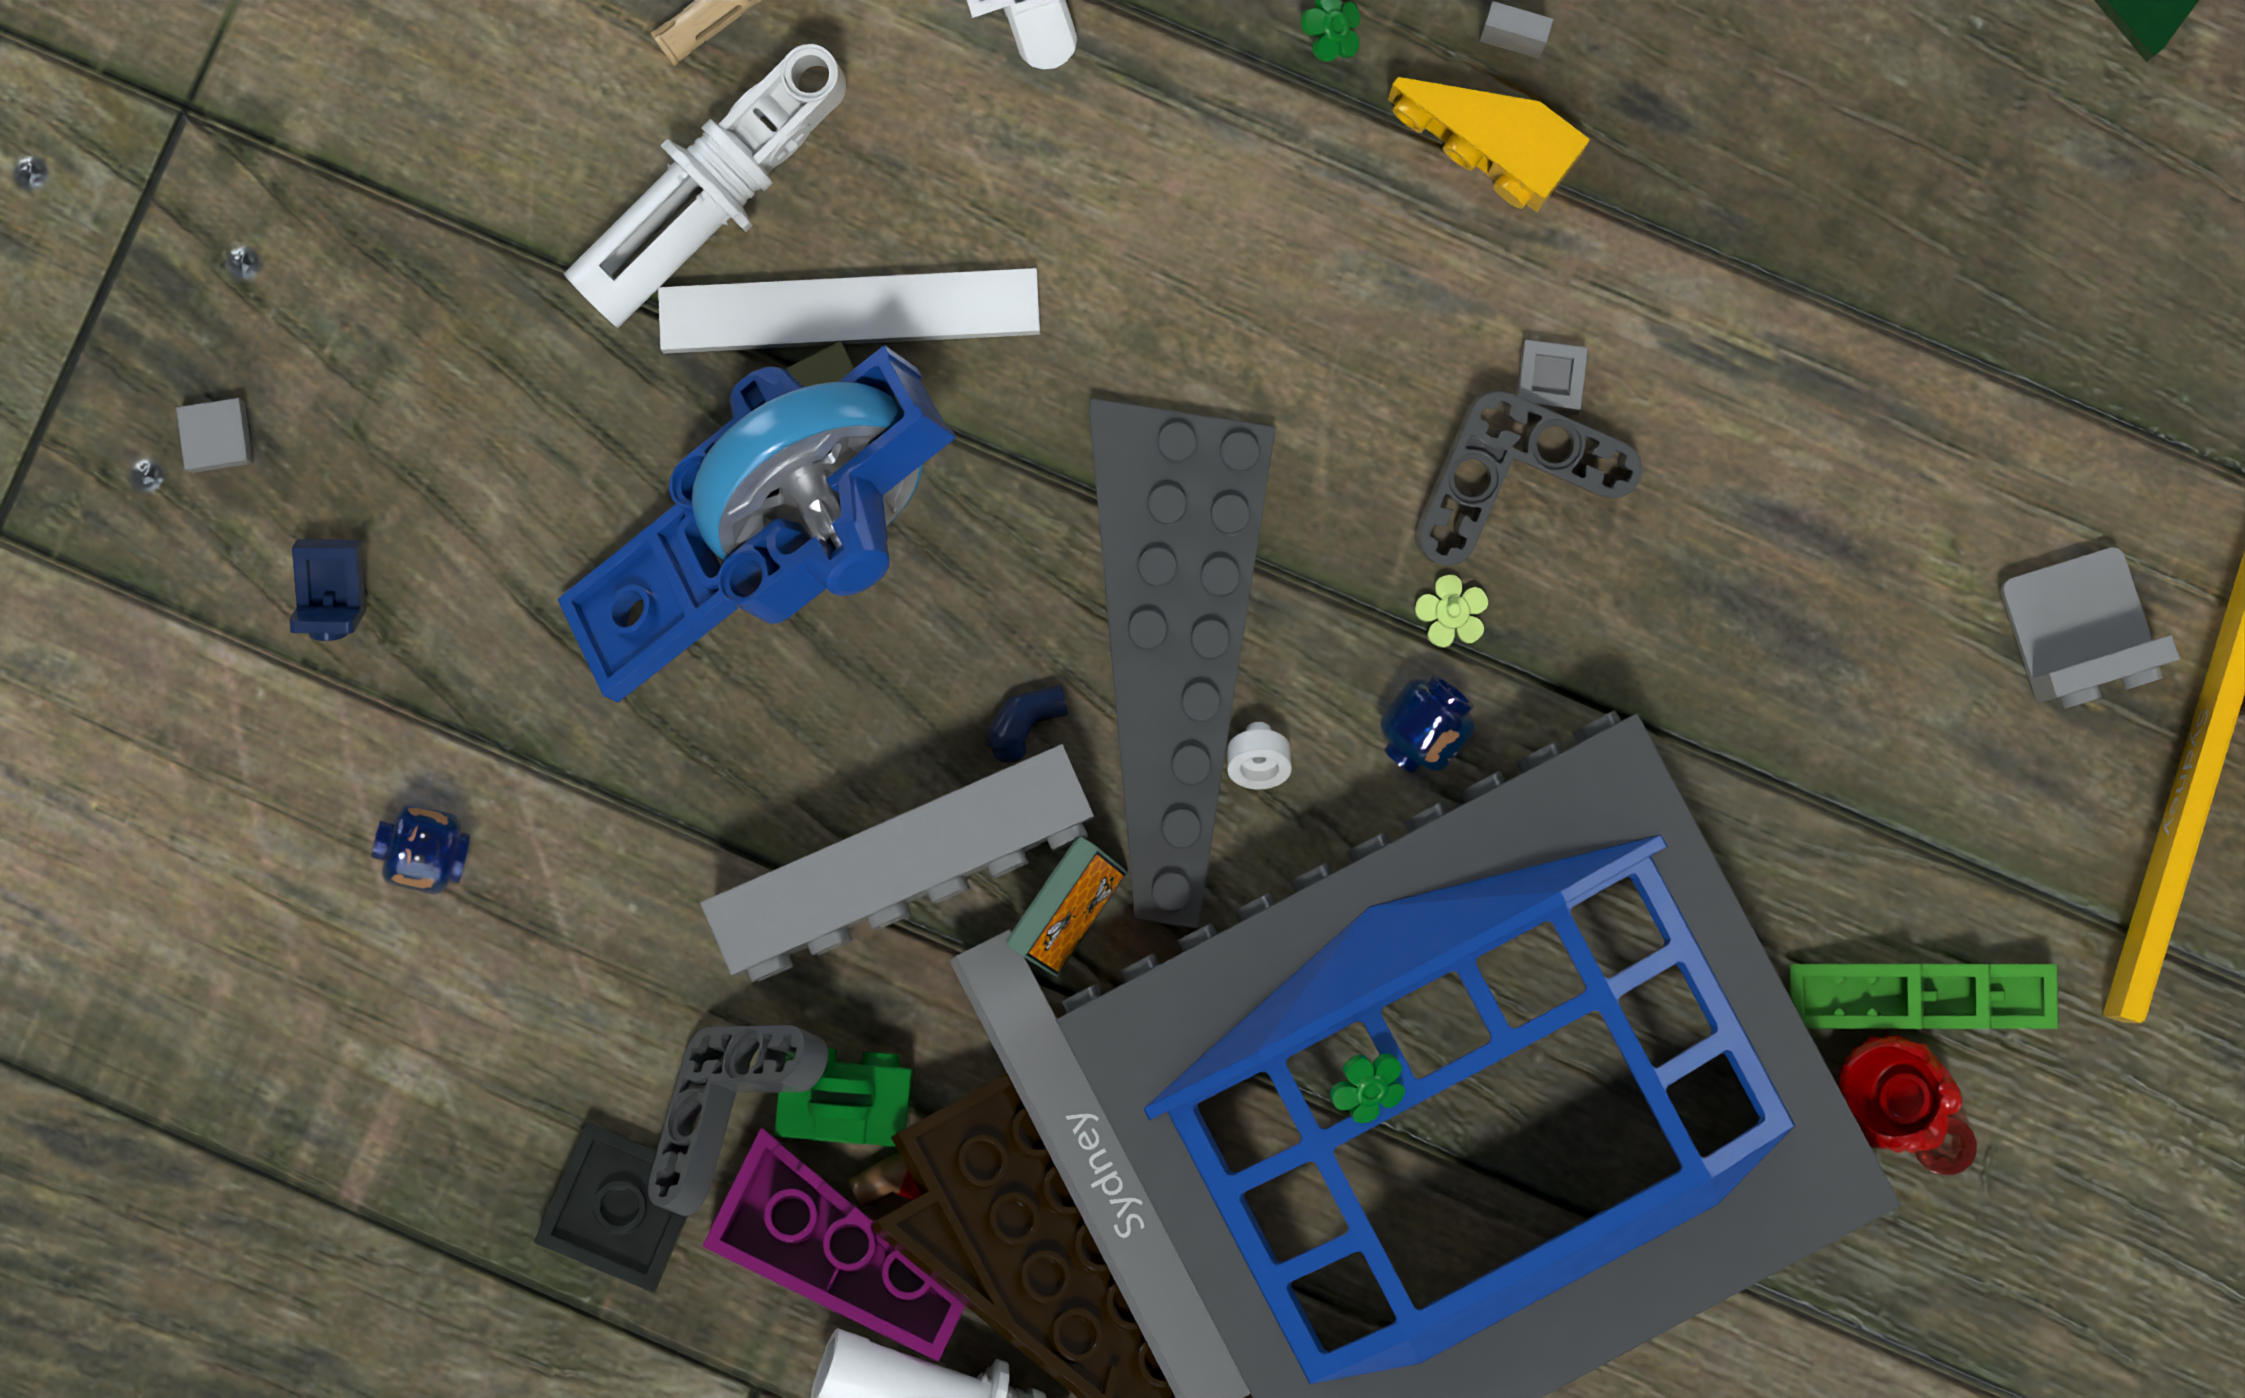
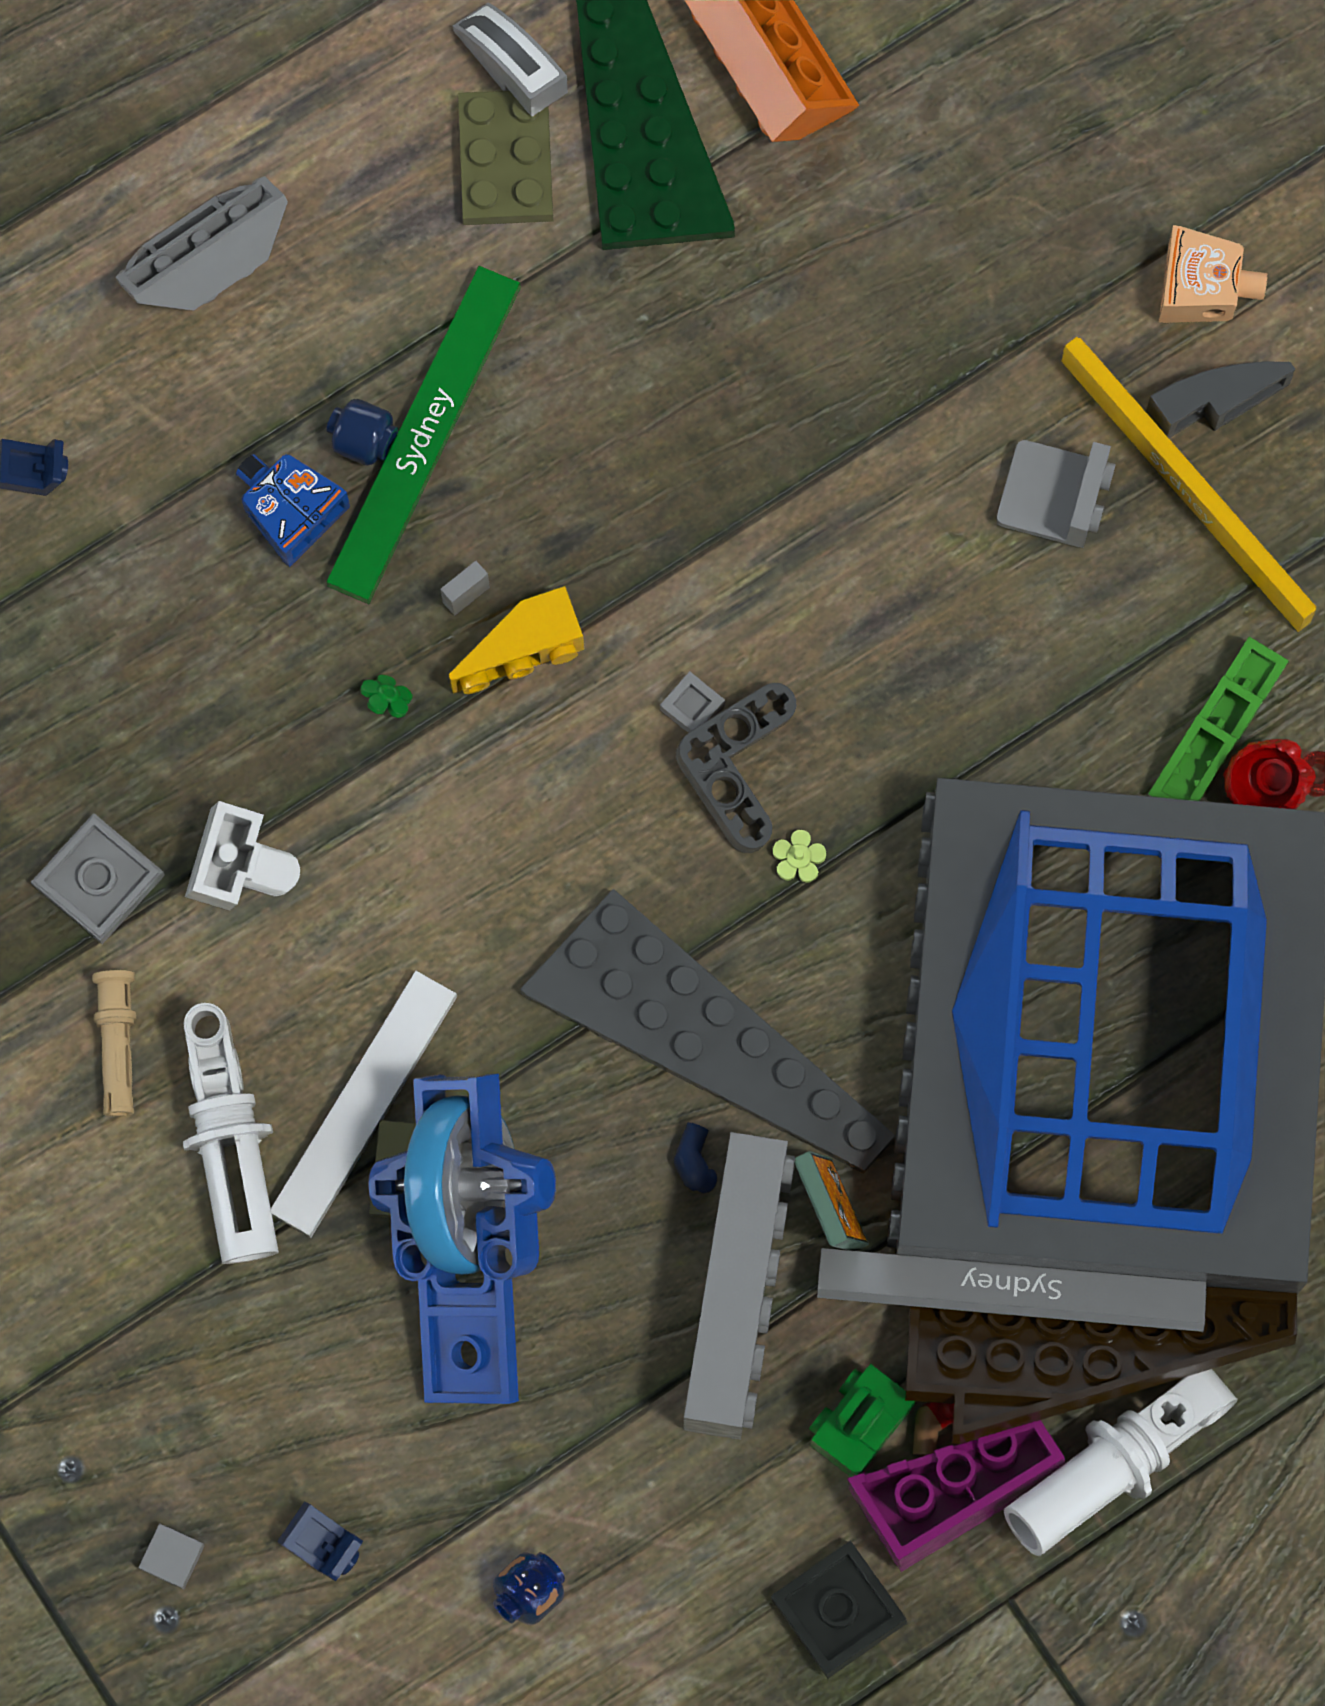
camera: 55 degrees left, 10 degrees down
dark grey beam [648,1025,828,1216] -> none
white tile [1227,722,1292,789] -> none
green plant [1330,1053,1405,1123] -> none
clear blue head [1380,675,1475,773] -> none

